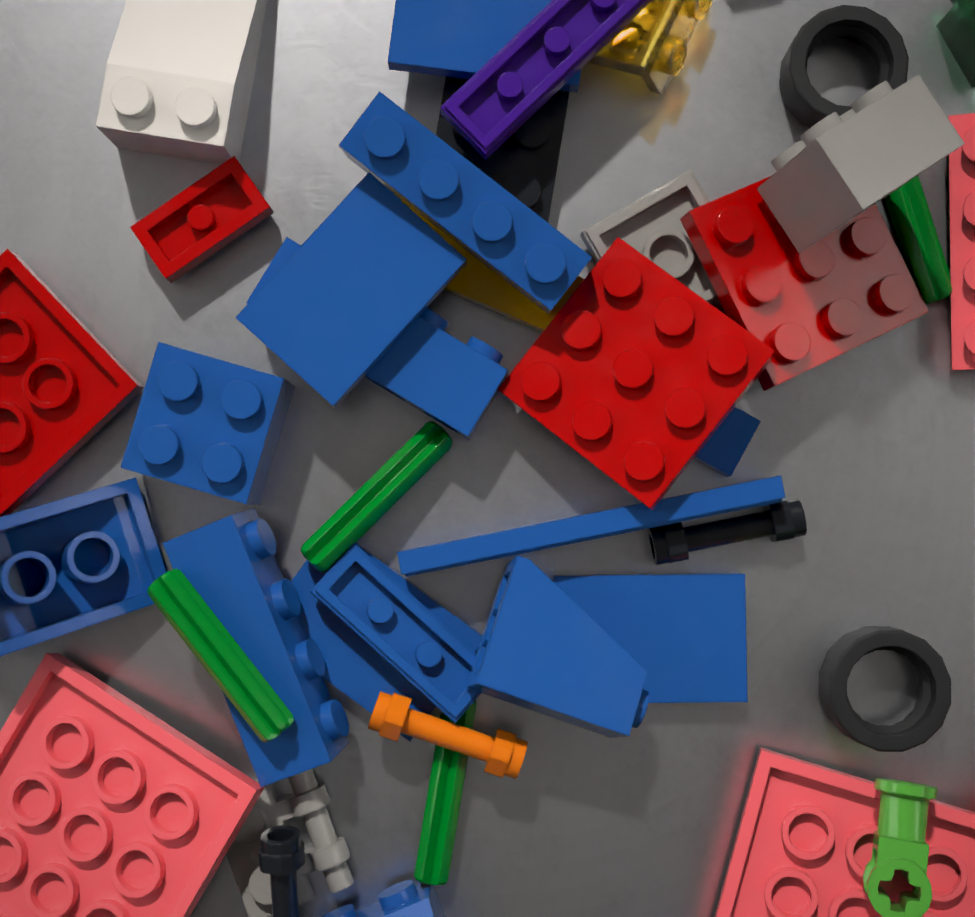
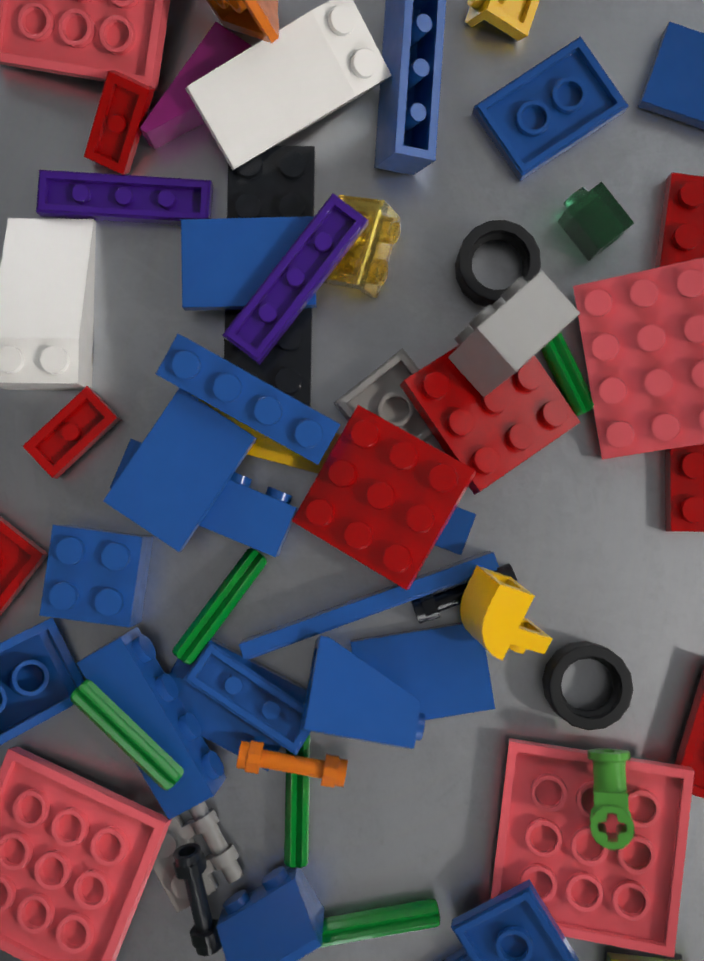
camera: 10 degrees left, 0 degrees up
none -> yellow brick [460,566,552,660]

